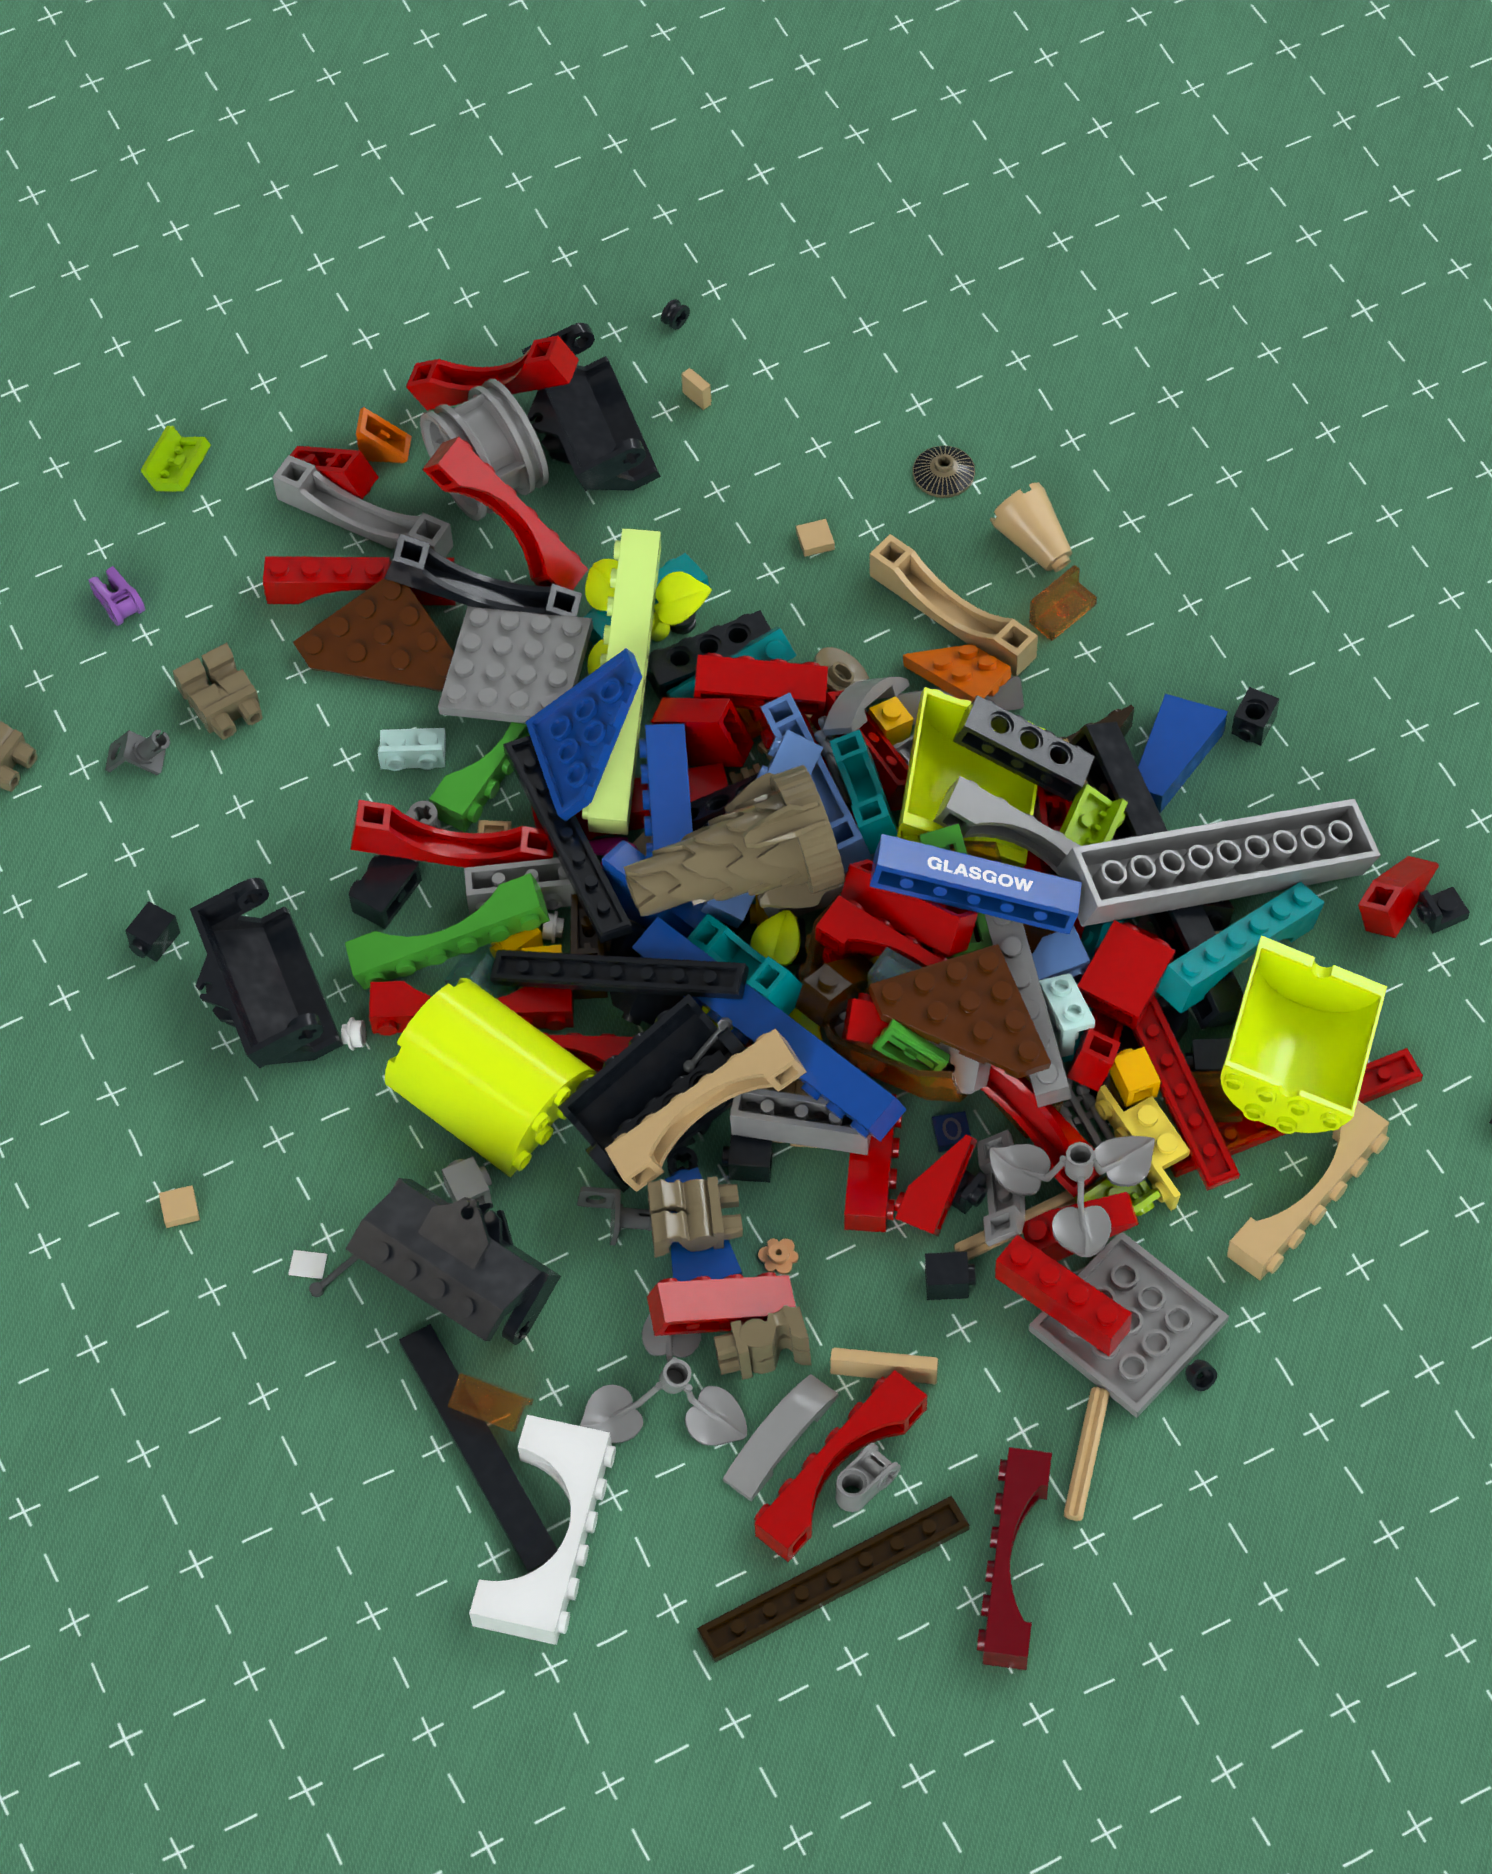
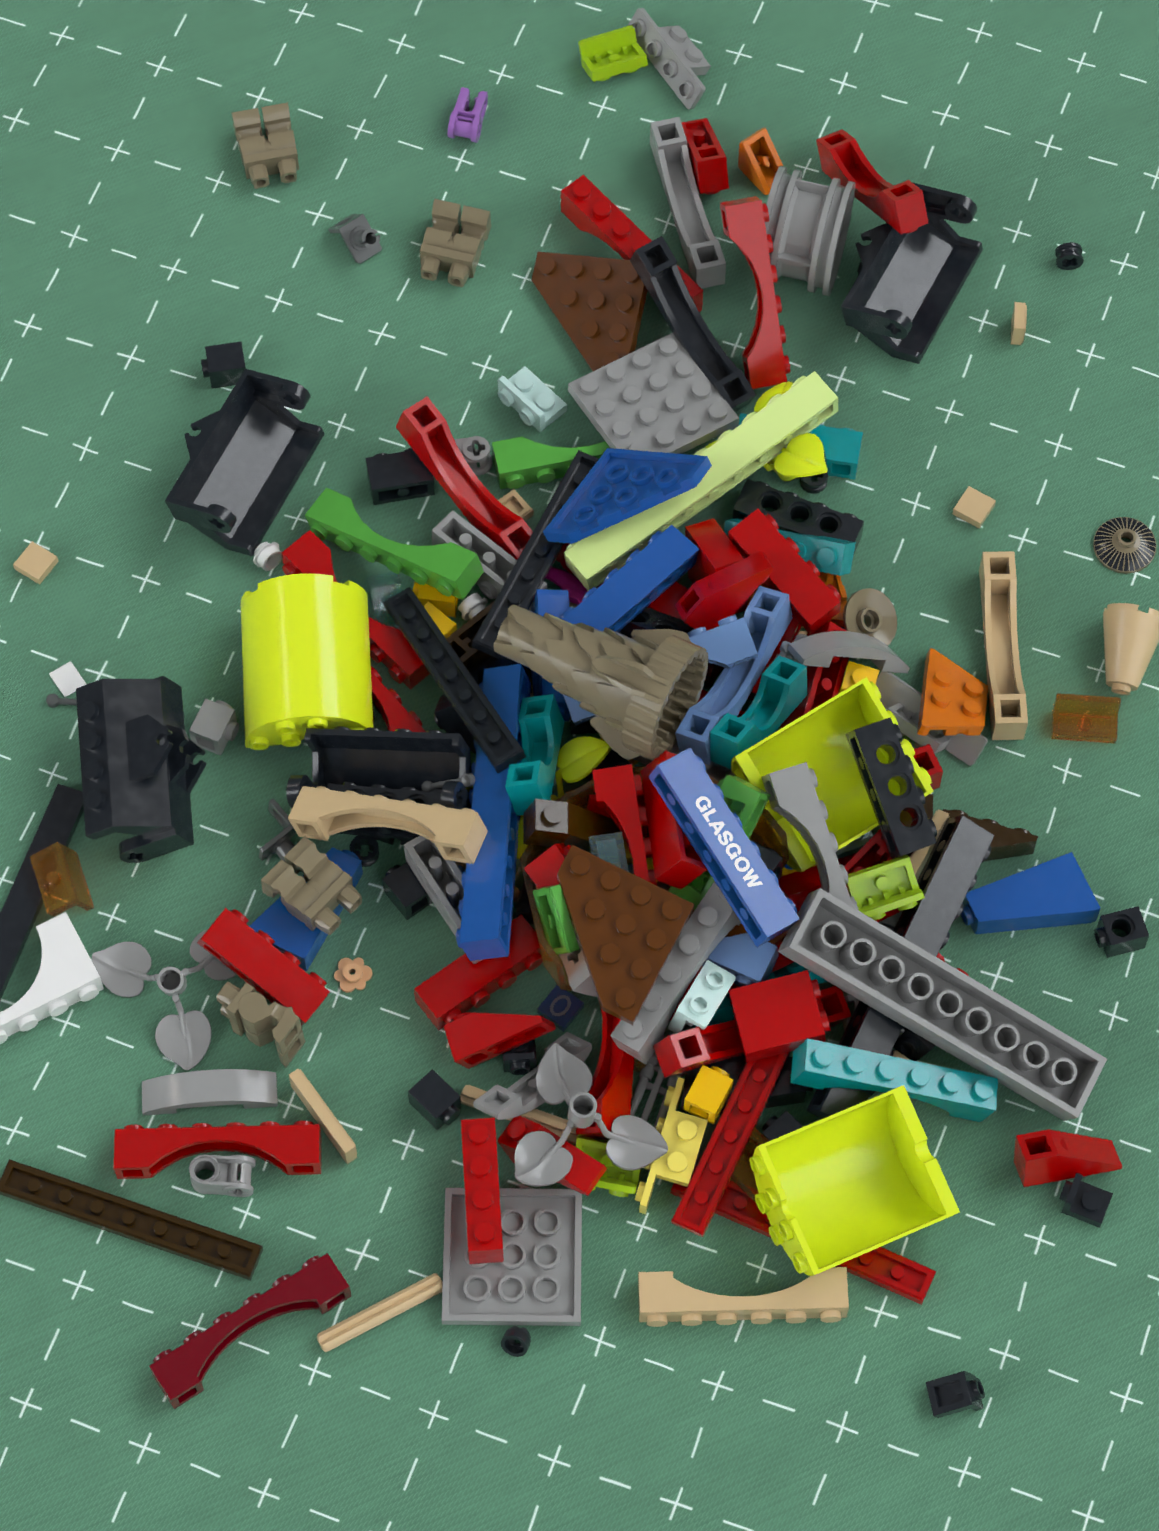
camera: 45 degrees right, 5 degrees up
none -> light grey bracket [628,8,711,109]
none -> red slope [674,551,774,631]

